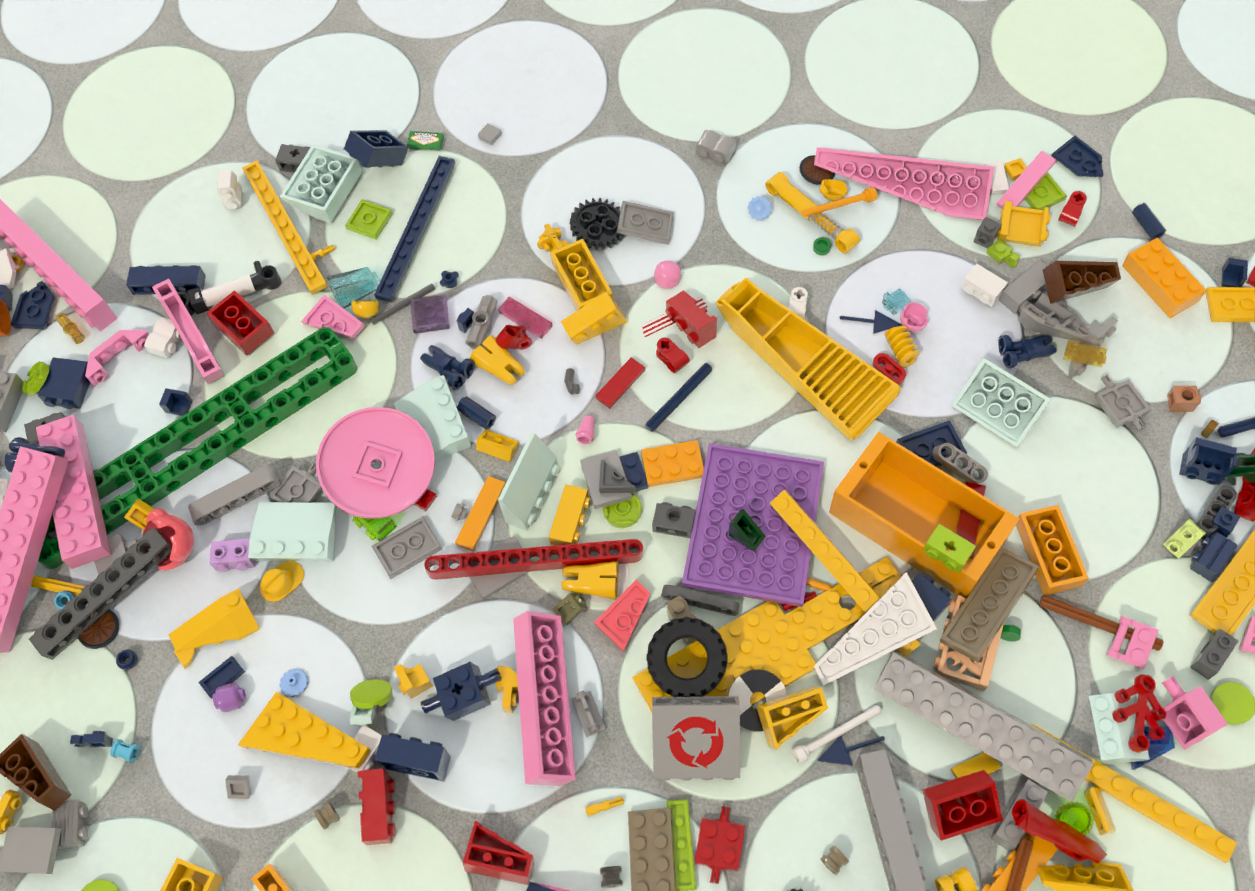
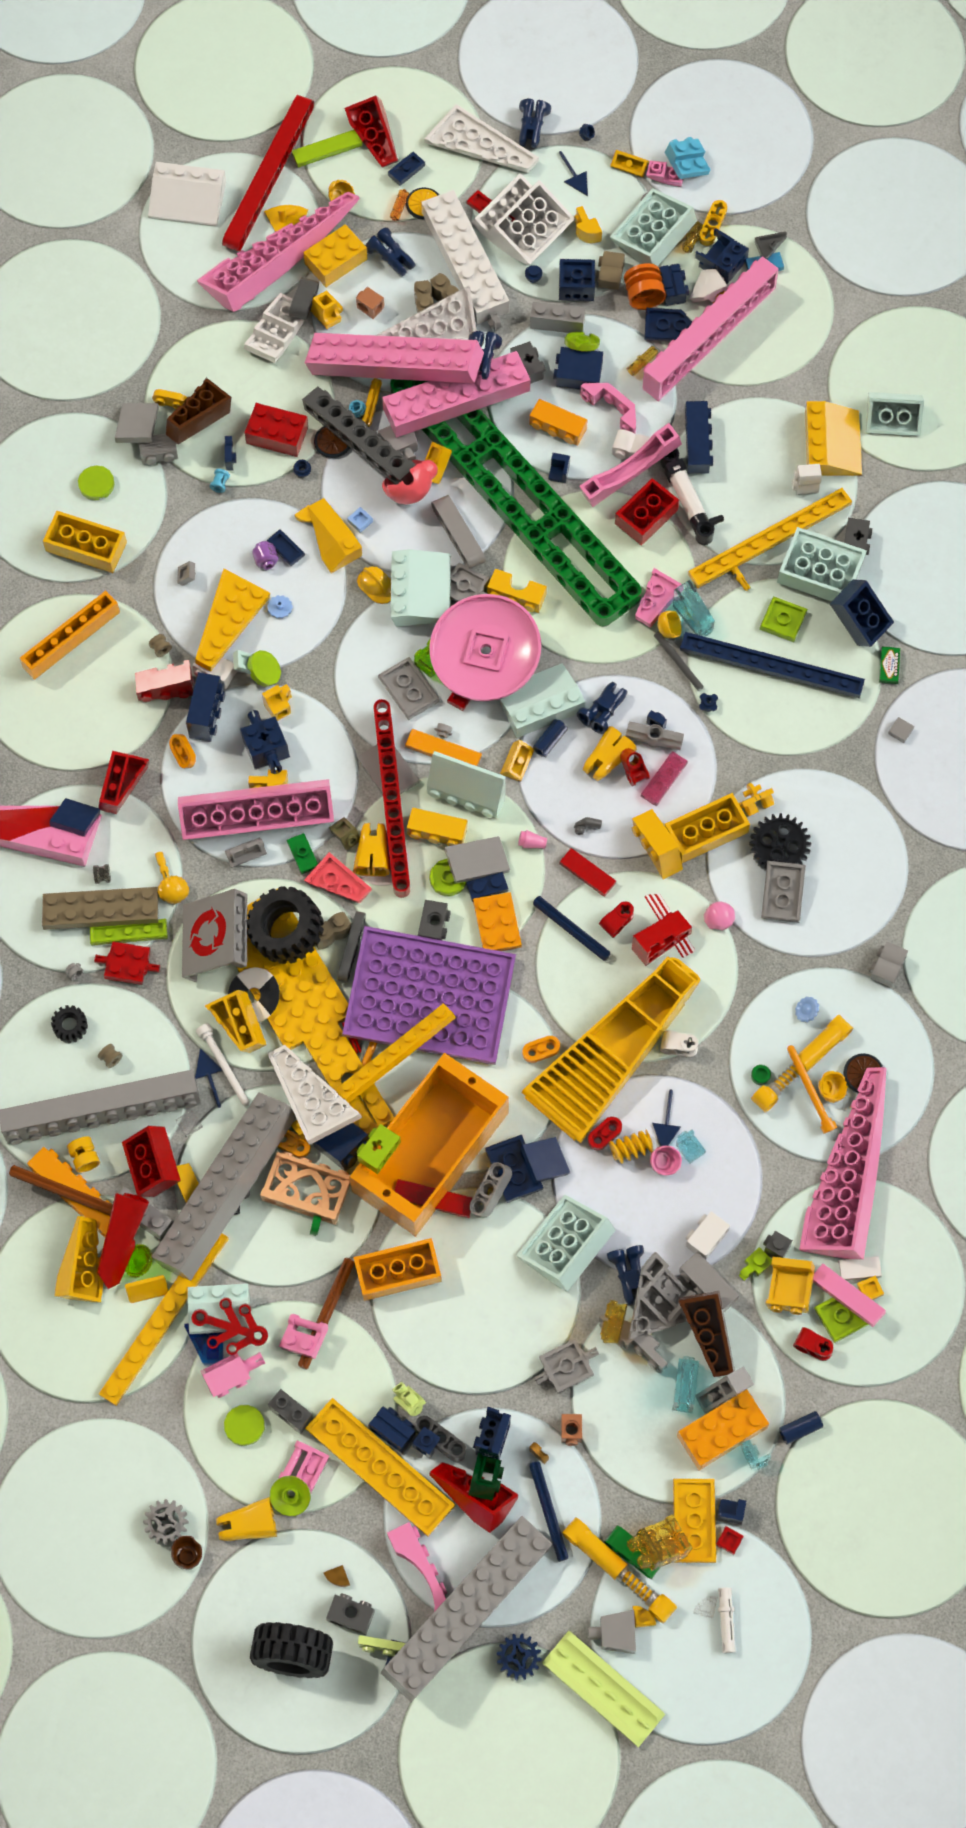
camera: 85 degrees right, 5 degrees up
lavender brick [209,538,255,572] -> none
clear purple plate [410,294,450,334] -> none
dark grey tile [599,460,636,493] -> none
dark green slope [729,509,766,551] -> none
dark tan plate [940,547,1039,662] -> none
dark blue tile [1051,136,1104,177] -> none
none -> yellow hair [158,875,189,904]
none -> light orange plate [169,734,196,768]
none -> clear tile [175,1110,203,1137]
none -> red brick [245,403,308,457]
none -> light orange plate [278,1130,311,1158]
none -> green plate [287,833,318,875]
none -> light blue plate [347,507,373,533]
none -> yellow arch [487,569,547,613]
none -> dark blue tile [520,1137,570,1183]
none -> light orange plate [522,1036,560,1063]
none -> light orange brick [529,399,588,446]
none -> clear light blue slope [672,1356,699,1413]
none -> light grey slope [695,1367,754,1413]
none -> clear light blue bracket [740,1440,771,1470]
none -> yellow slope [805,401,862,476]
none -> light aqua slope [866,392,924,436]

